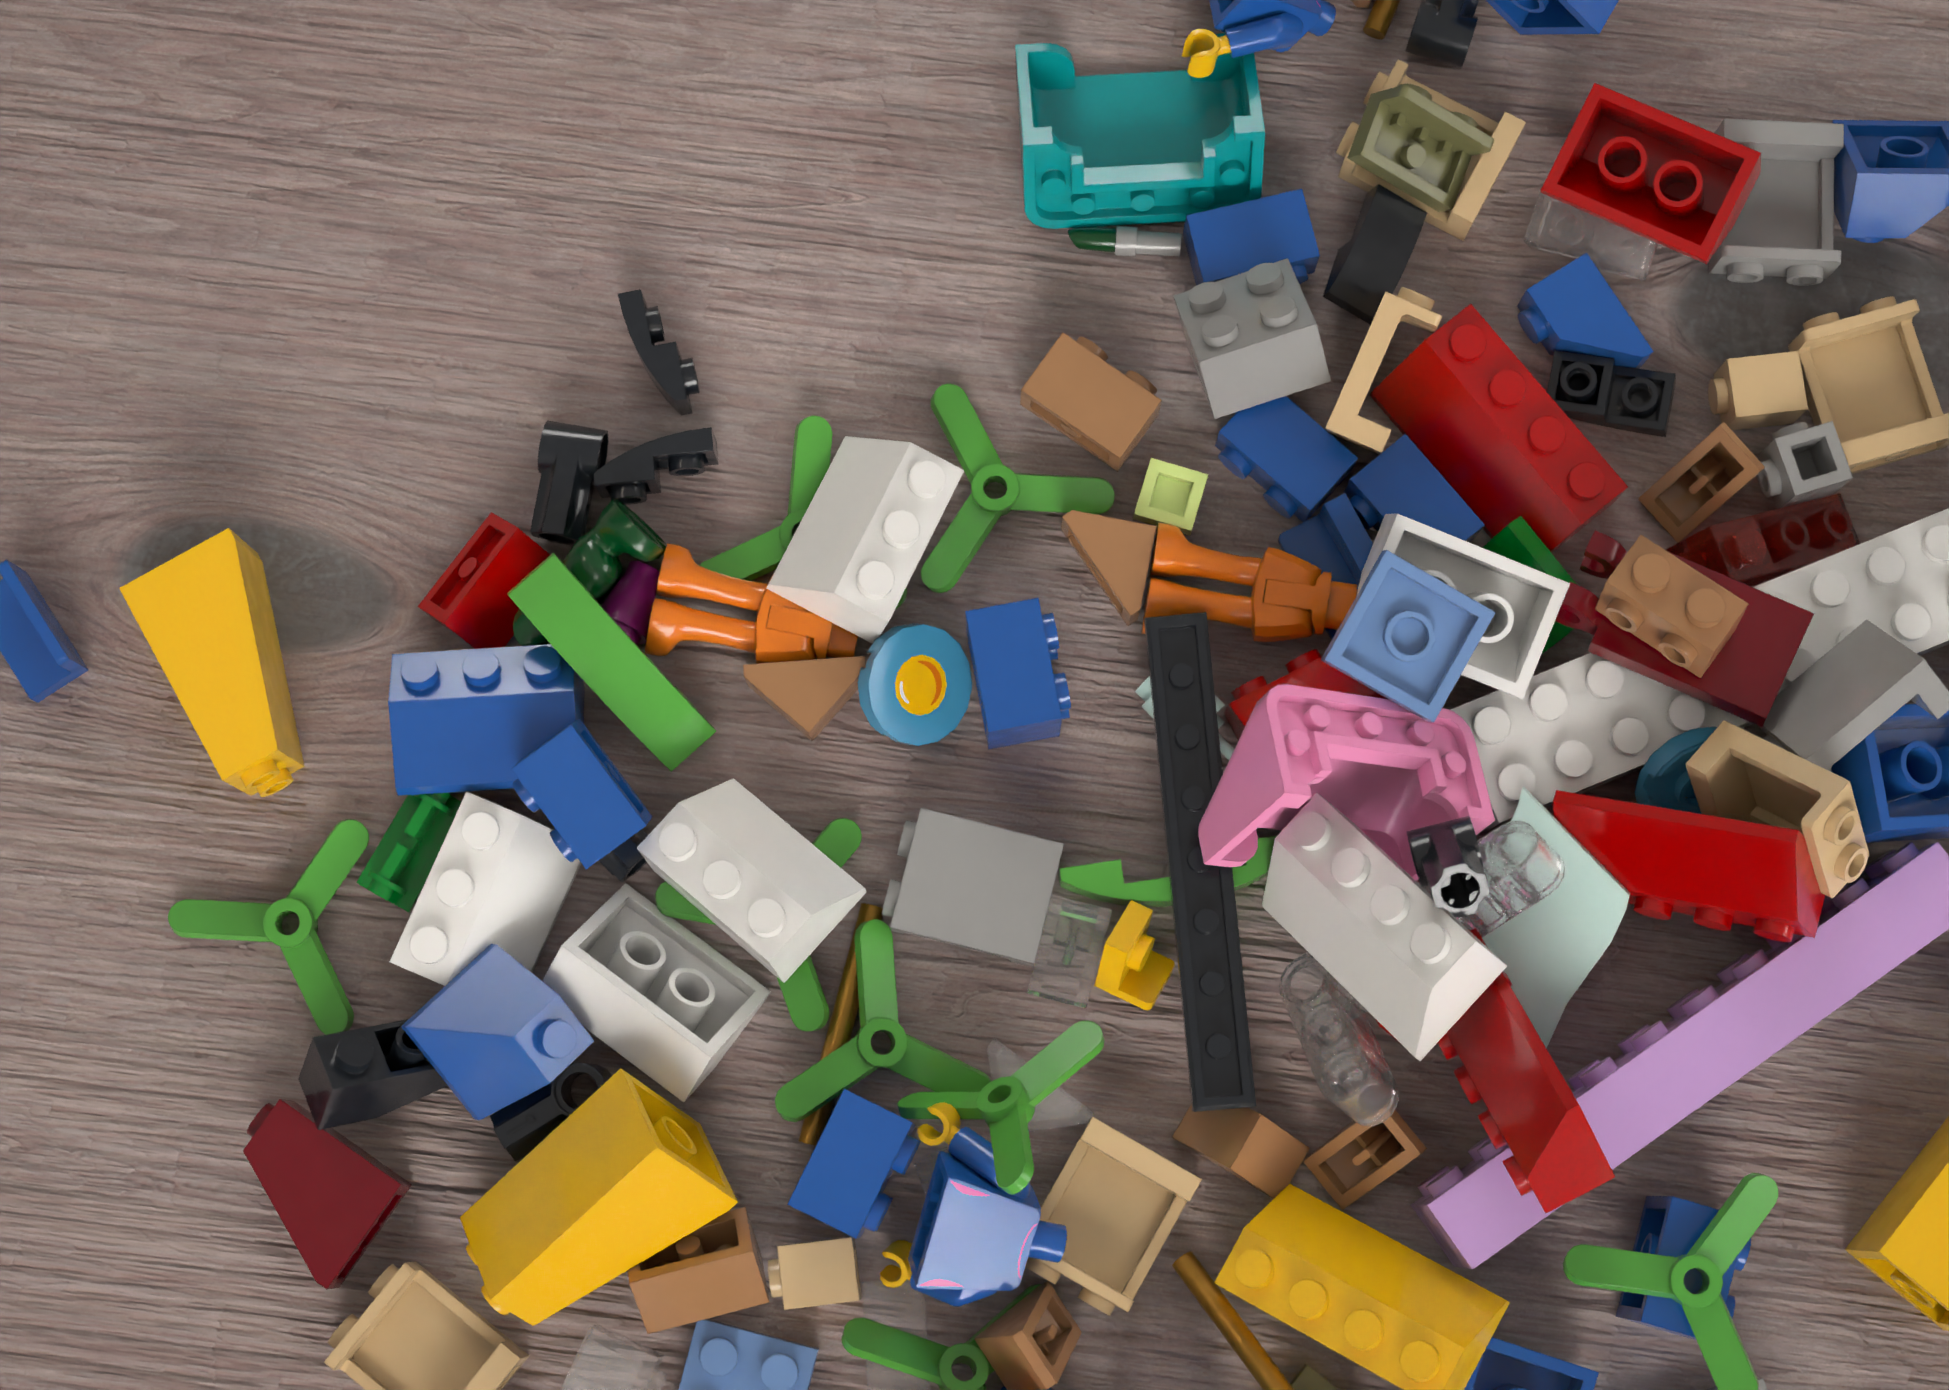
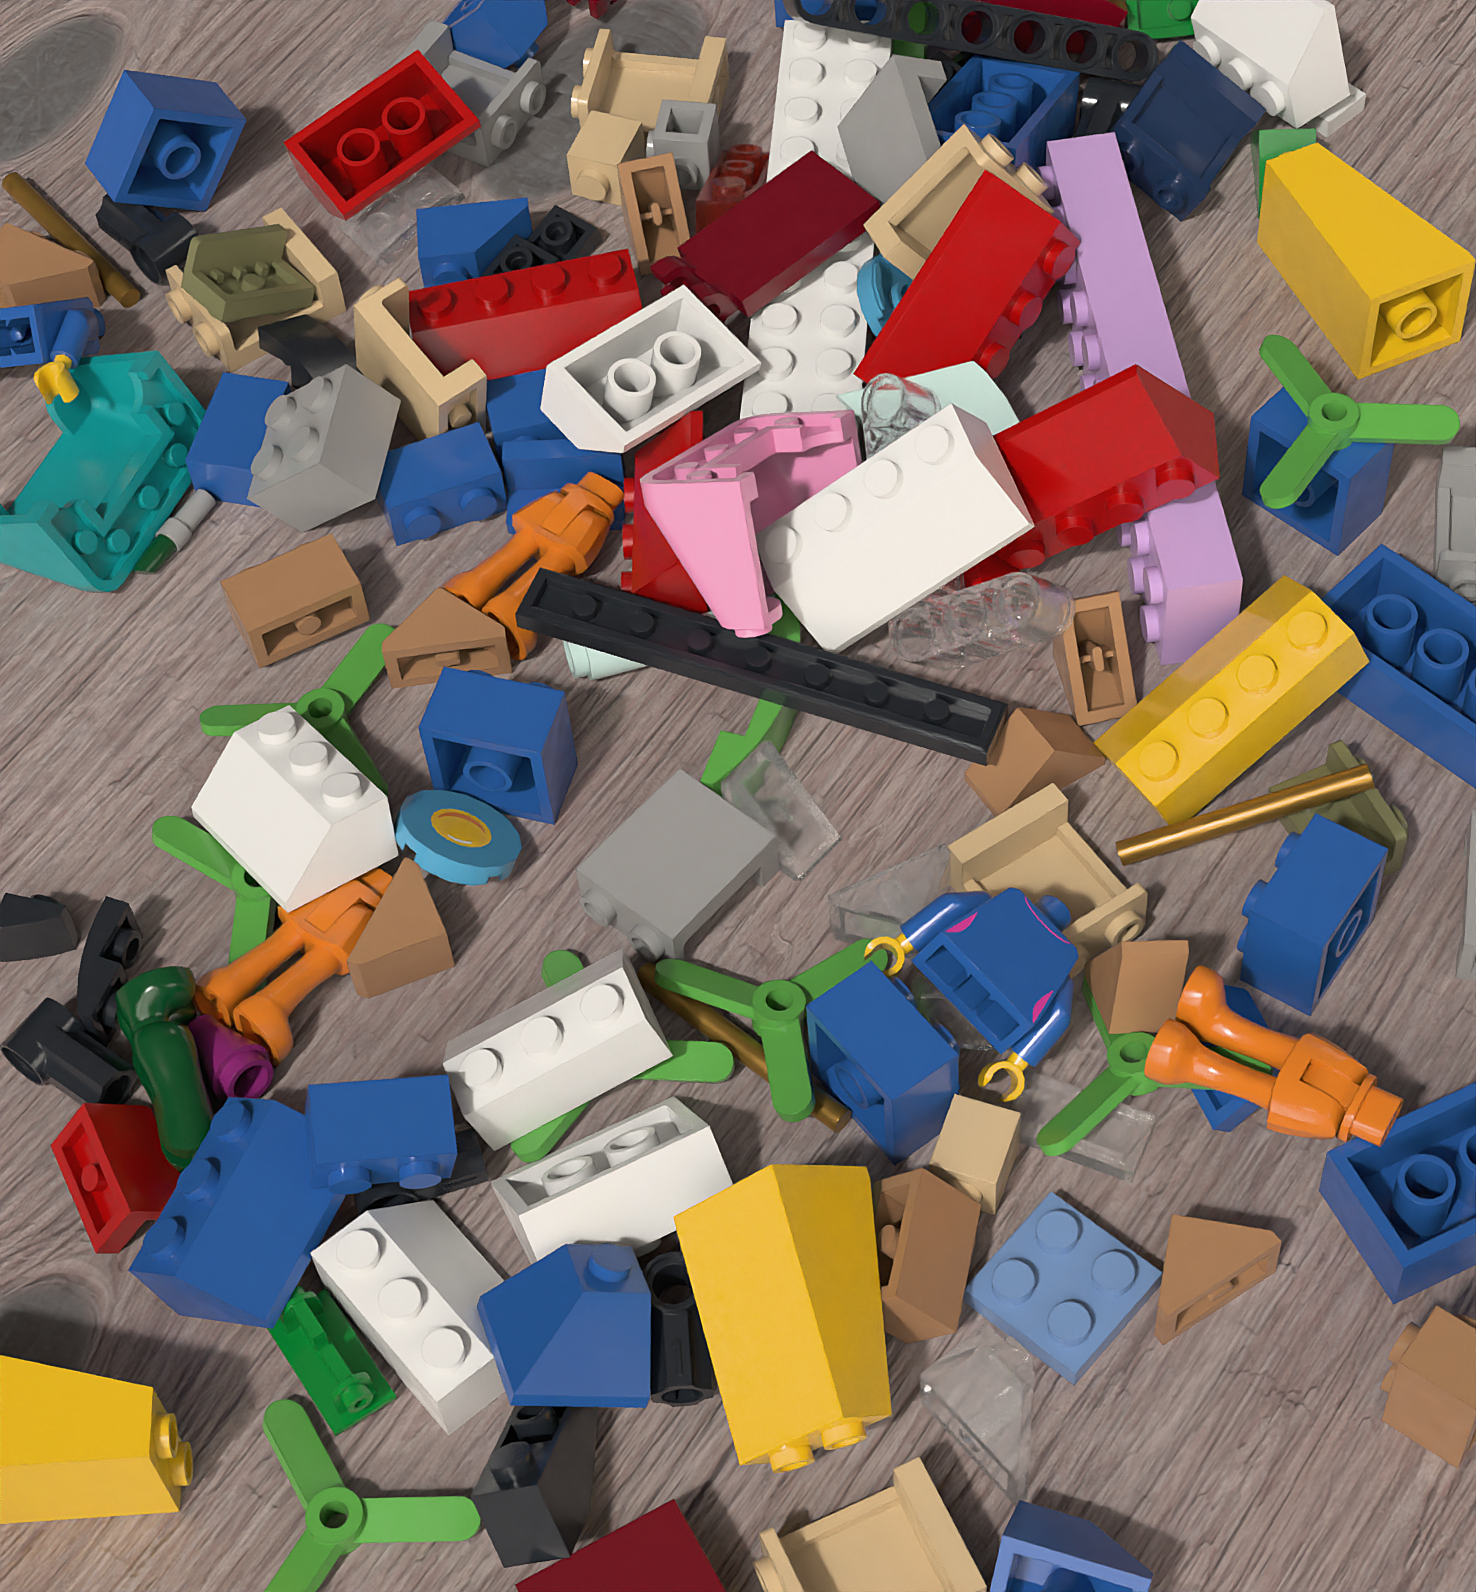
camera: 60 degrees left, 25 degrees down
bright green slope [507,552,716,771] -> none
bright green piece [897,1020,1105,1195] -> none
yellow bracket [1094,900,1175,1010] -> none
yellowish green plate [1133,458,1209,536] -> none
medium blue plate [1321,550,1496,723] -> none
black piece [1407,816,1490,918] -> none
medium nougat brick [1595,535,1748,678] -> none

